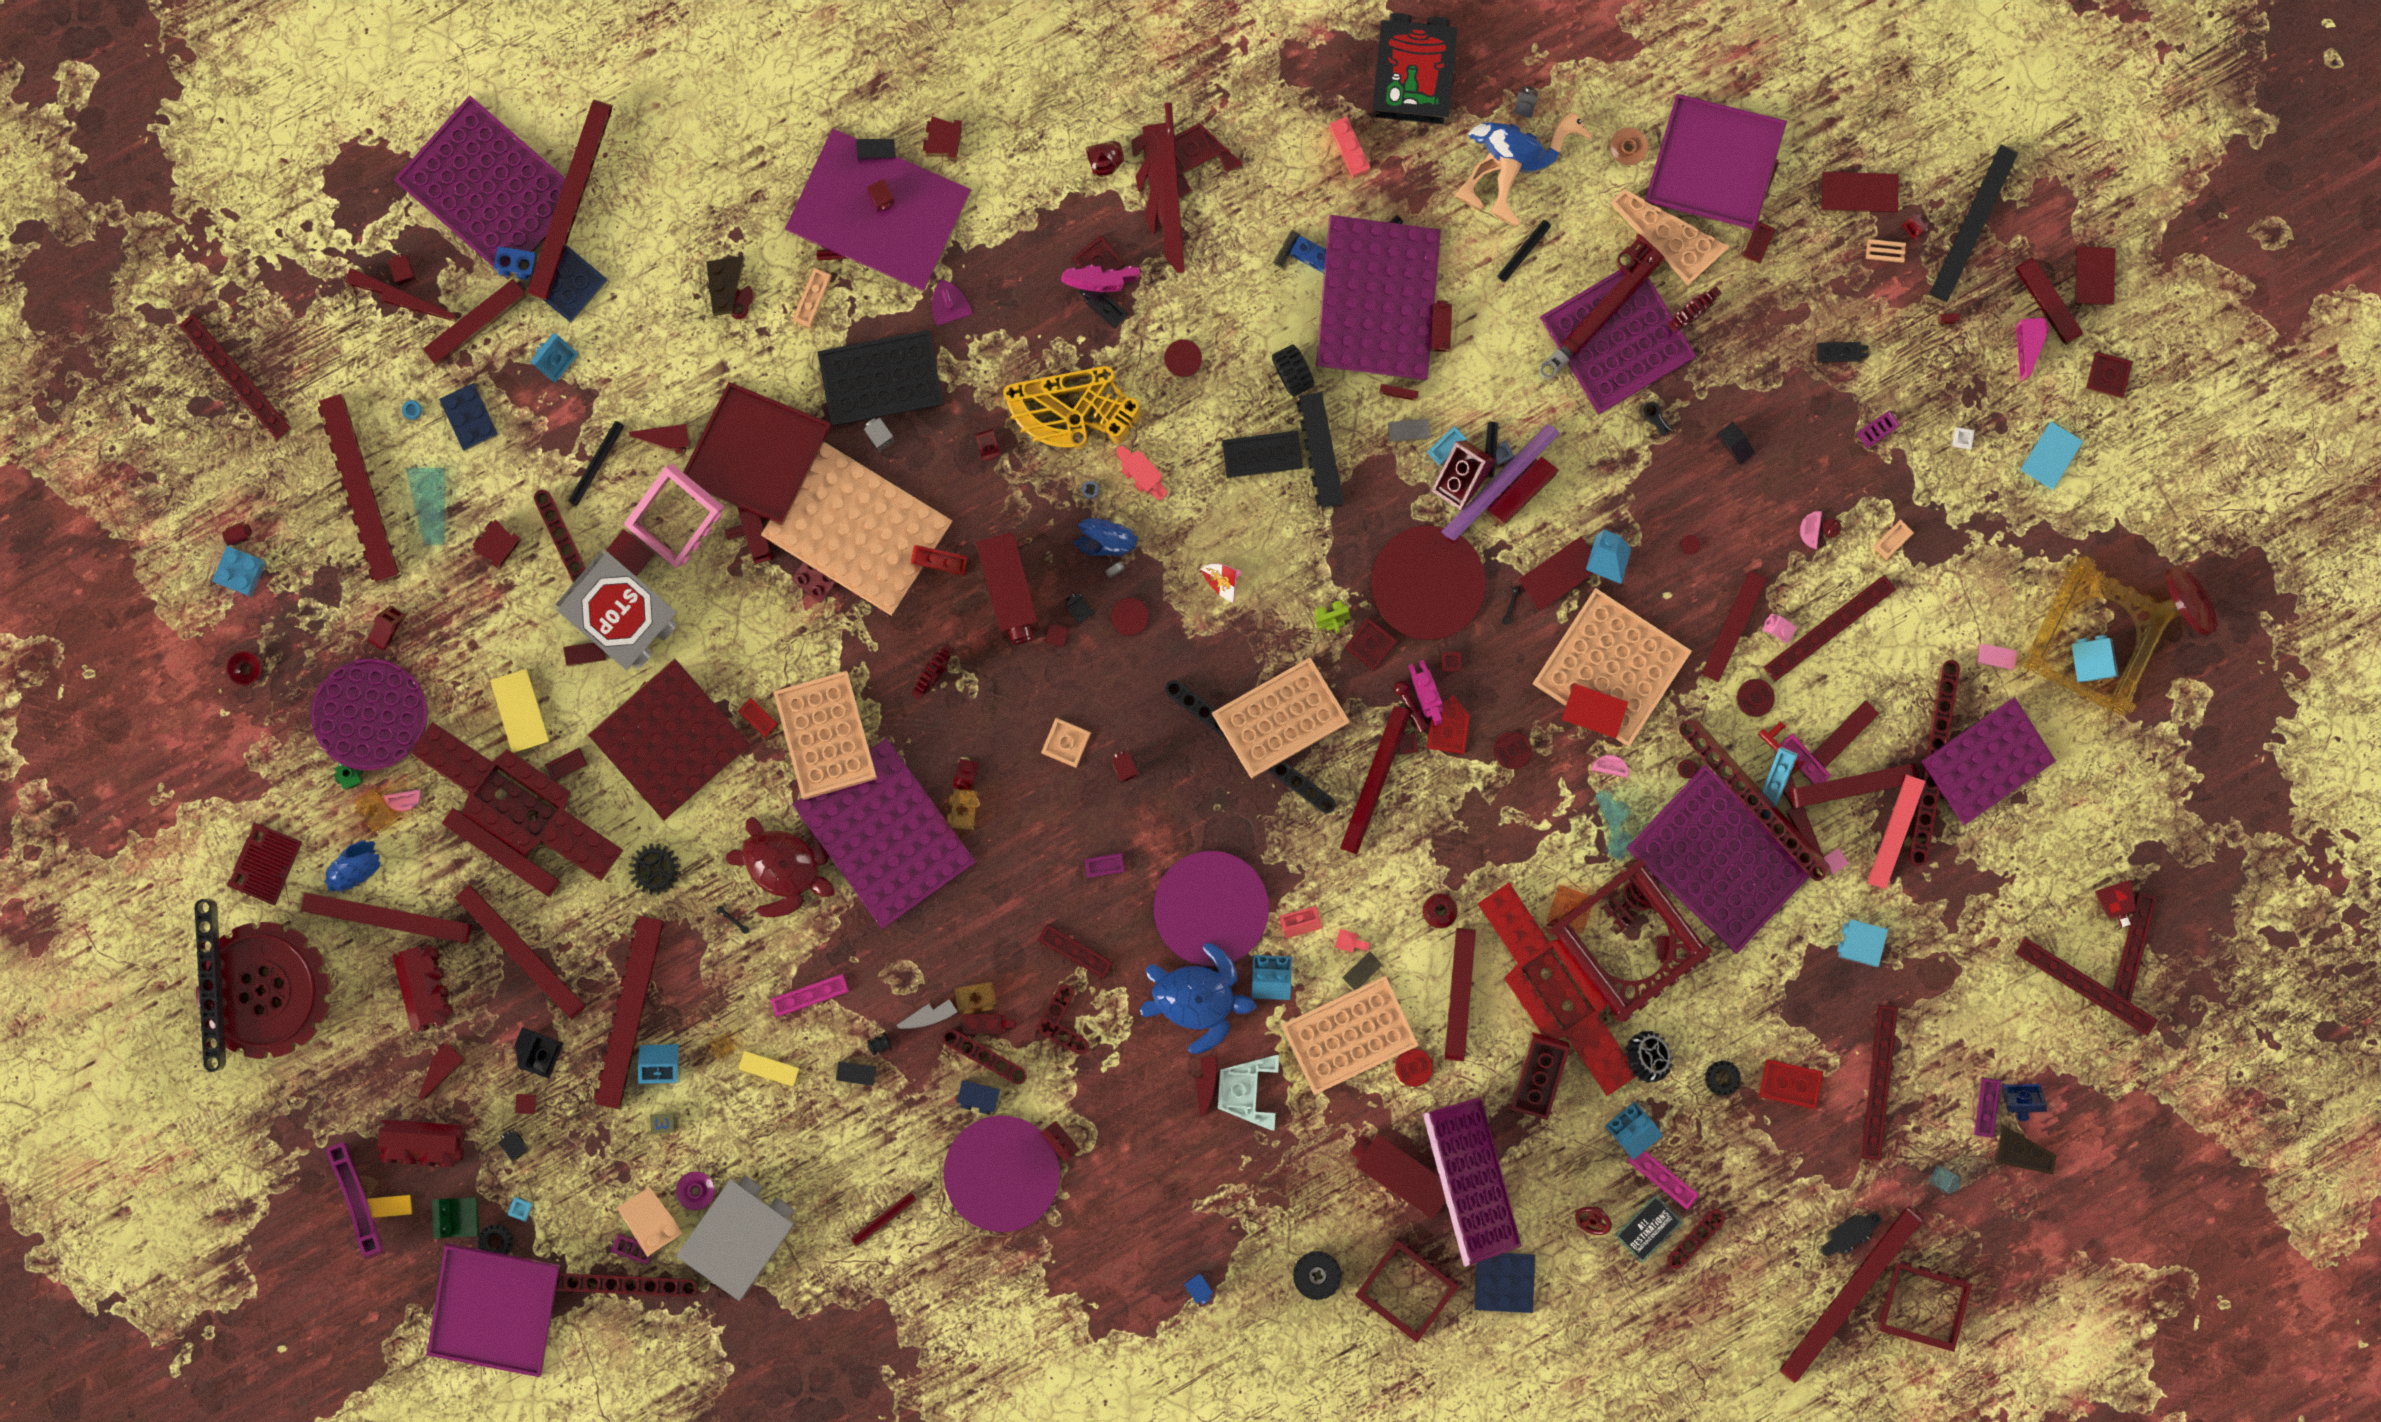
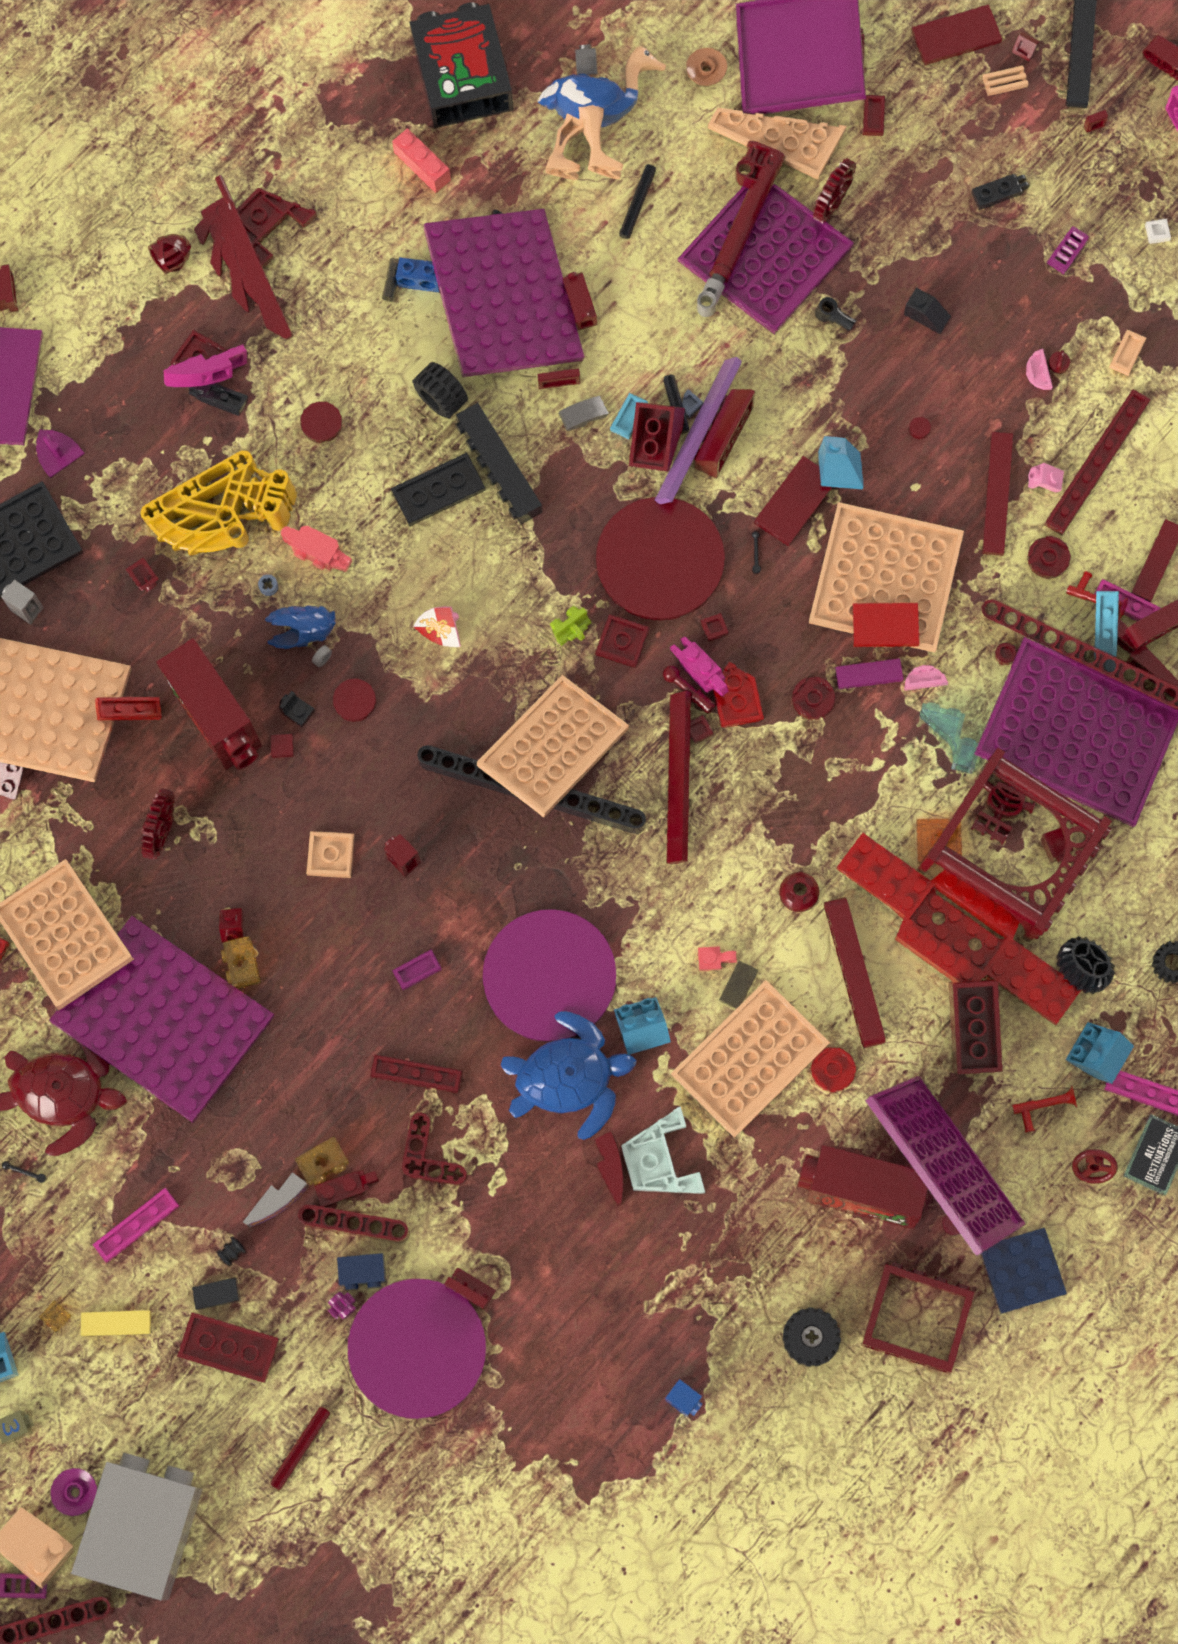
camera: 15 degrees left, 10 degrees down
coral slope [1279,906,1322,938] -> none
none -> dark red plate [177,1312,280,1384]
none -> magenta gear [328,1291,356,1320]
none -> magenta tile [835,658,903,690]
none -> red piece [1012,1085,1077,1133]

